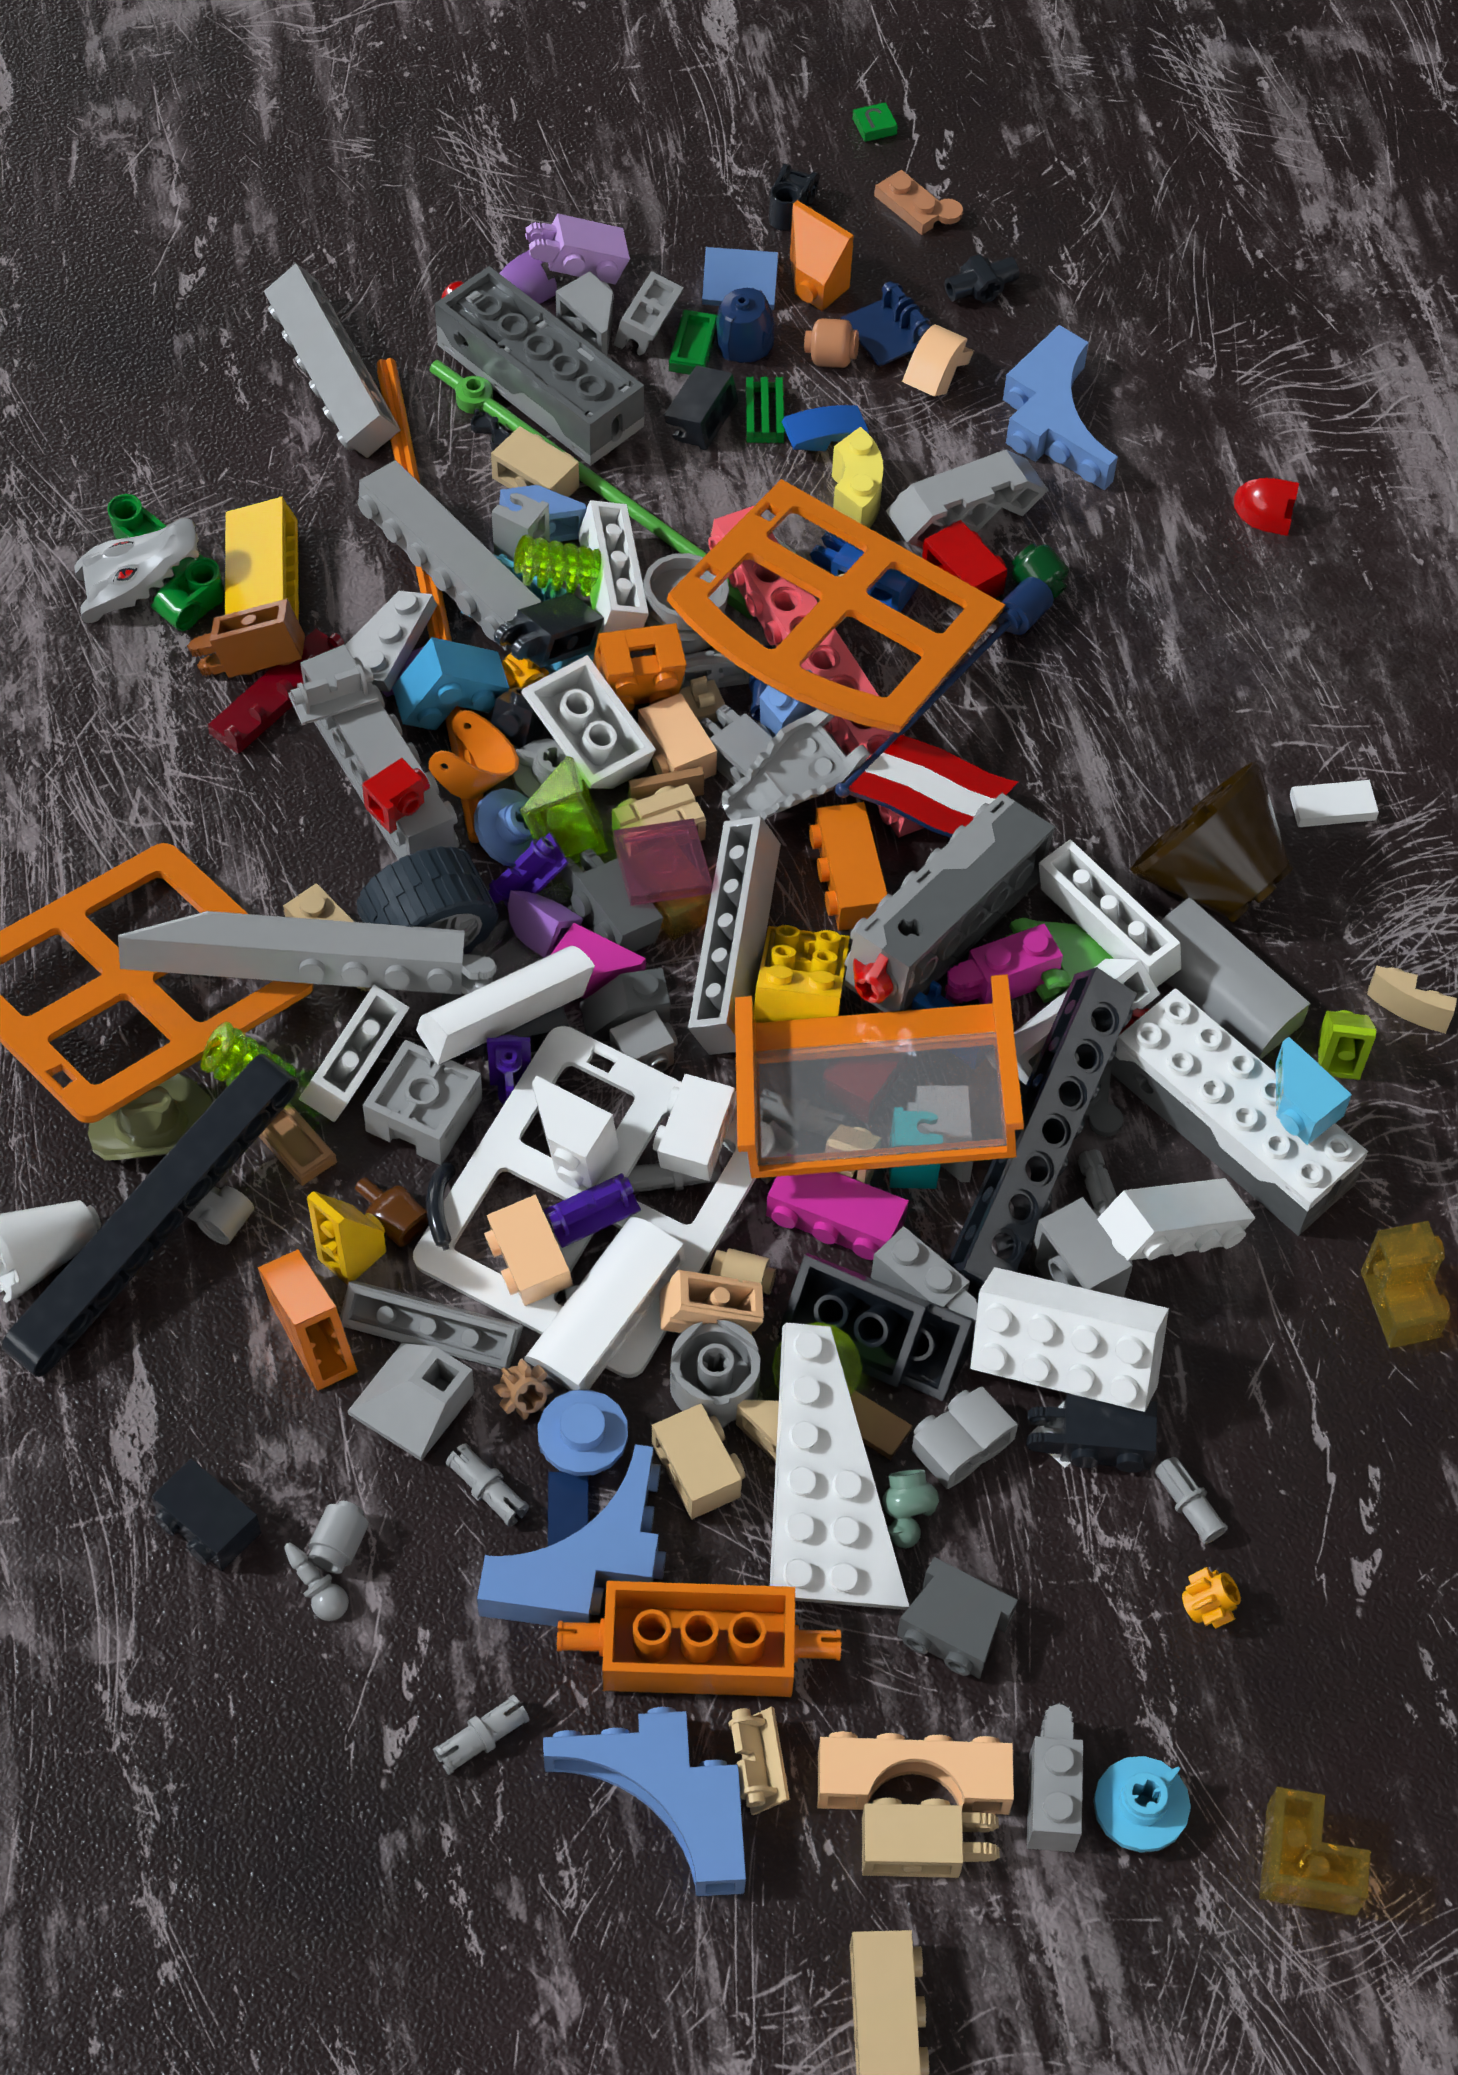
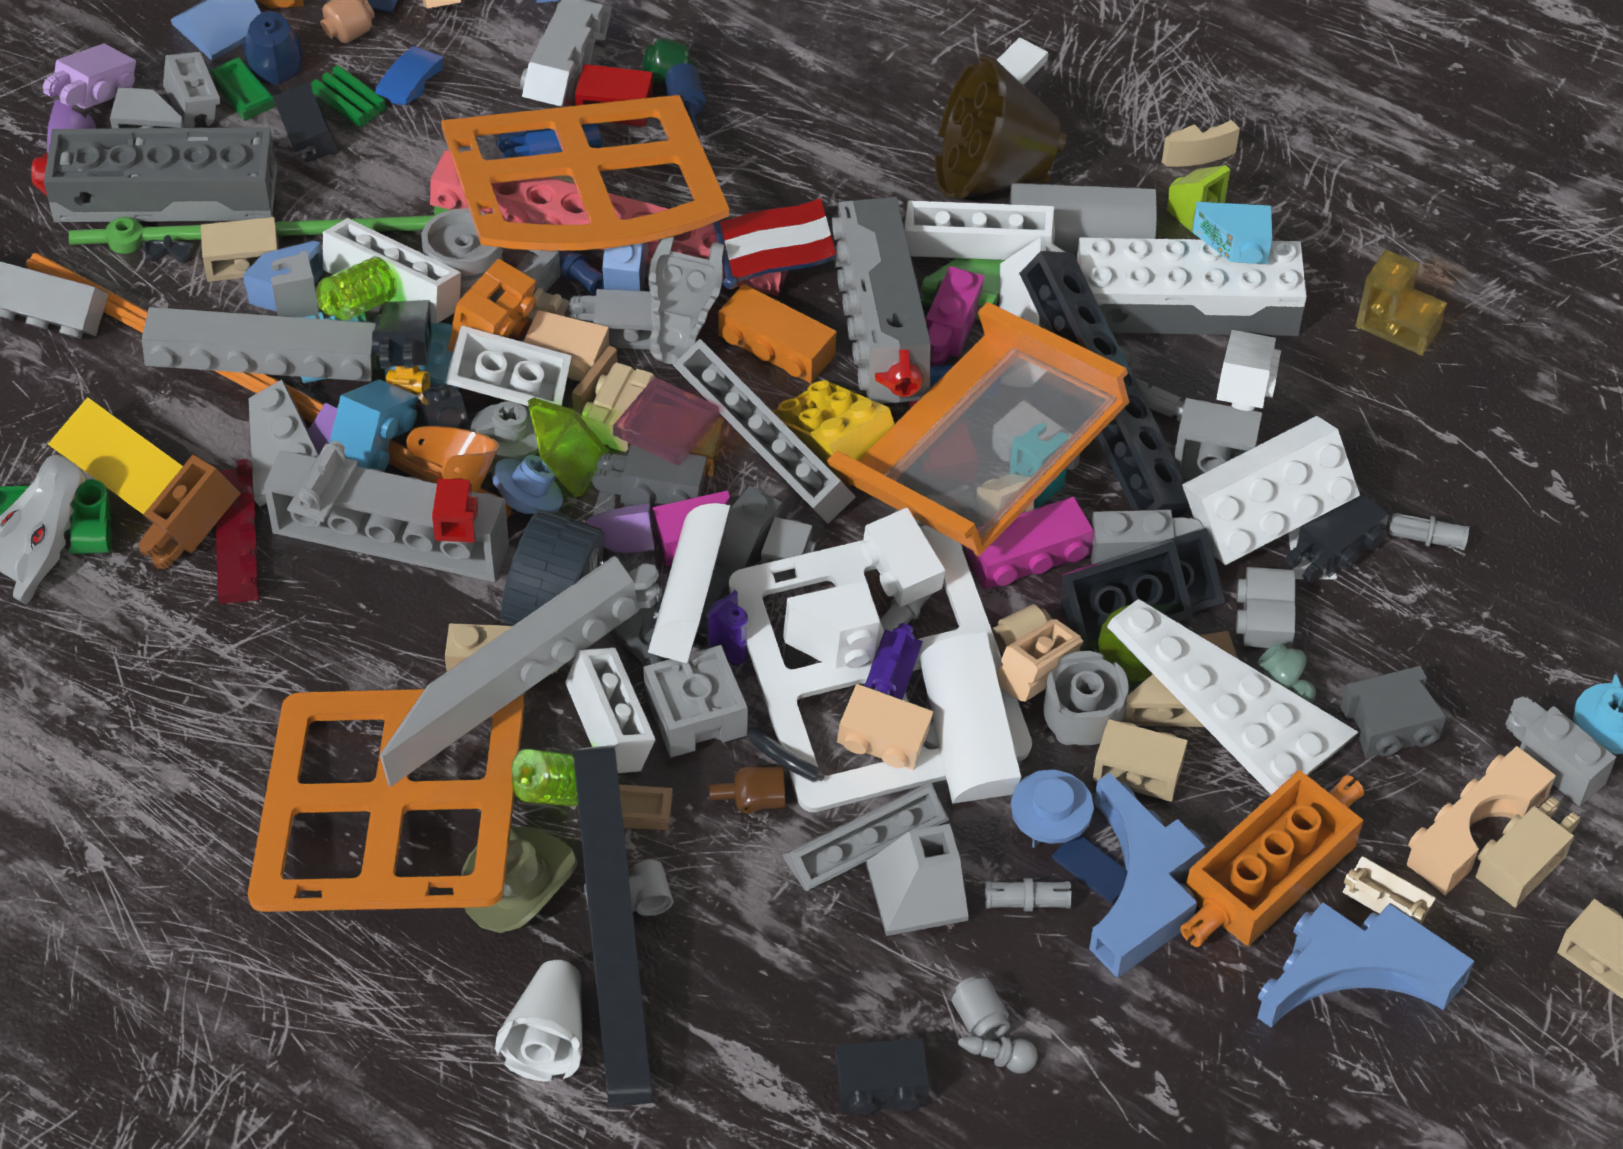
camera: 45 degrees left, 5 degrees down
orange slope [258,1249,358,1391] -> none
yellow slope [307,1191,386,1285] -> none
light grey pin [433,1695,530,1775] -> none
dark purple hinge [488,832,569,908] -> none
medium nougat gear [493,1359,553,1420] -> none
light yellow brick [832,427,884,528] -> none
light orange gear [1182,1567,1241,1629] -> none

